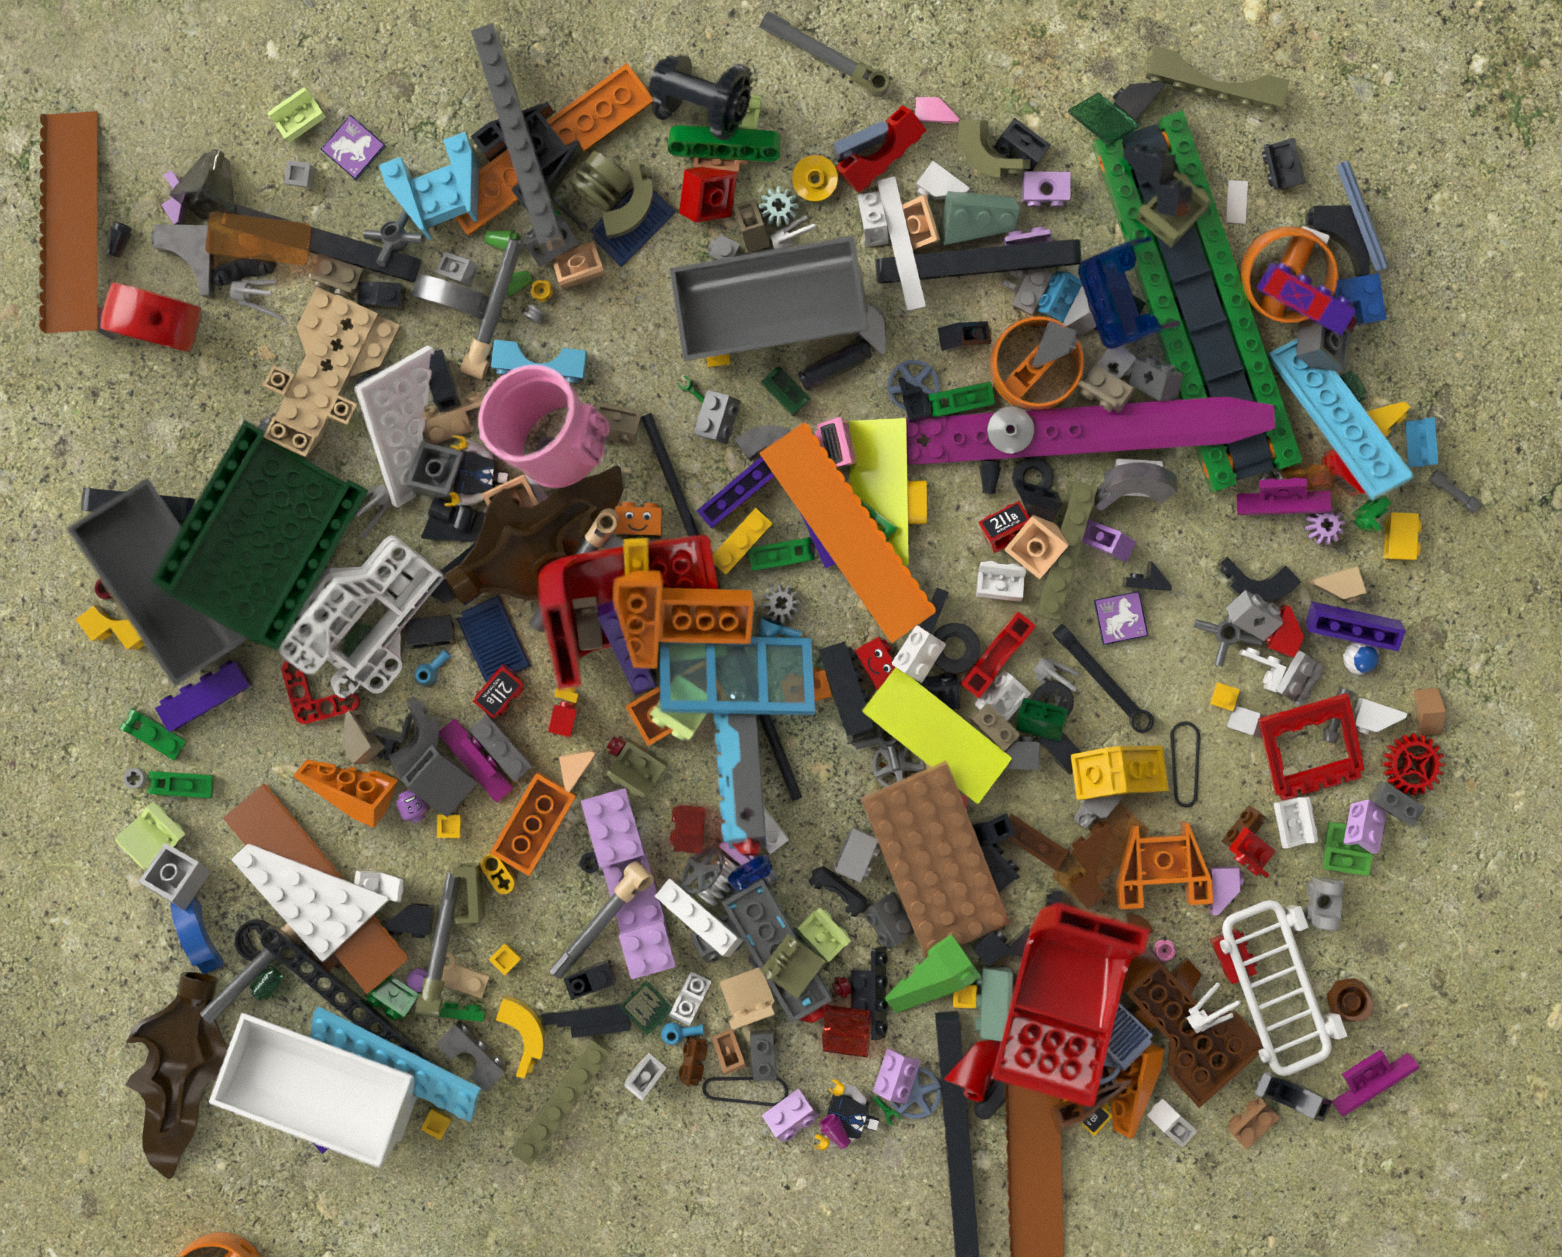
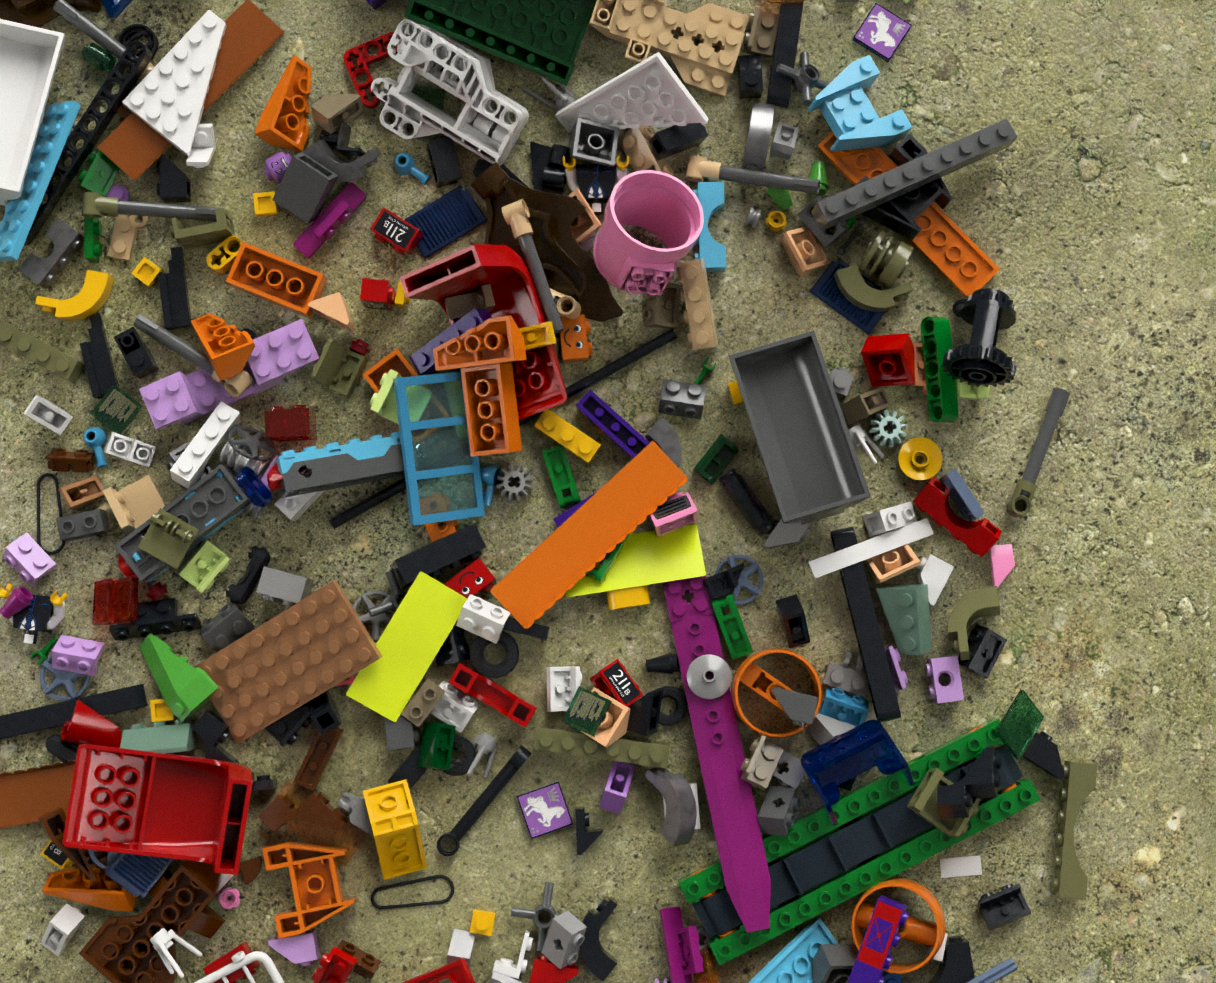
camera: 80 degrees right, 5 degrees down
flat silver arch [469,714,534,782] -> none
none -> black piece [158,247,192,330]
none -> orange wedge [191,313,255,381]
none -> dark grey piece [502,199,564,334]
none -> piece [562,686,612,737]
none -> tan brick [677,258,718,350]

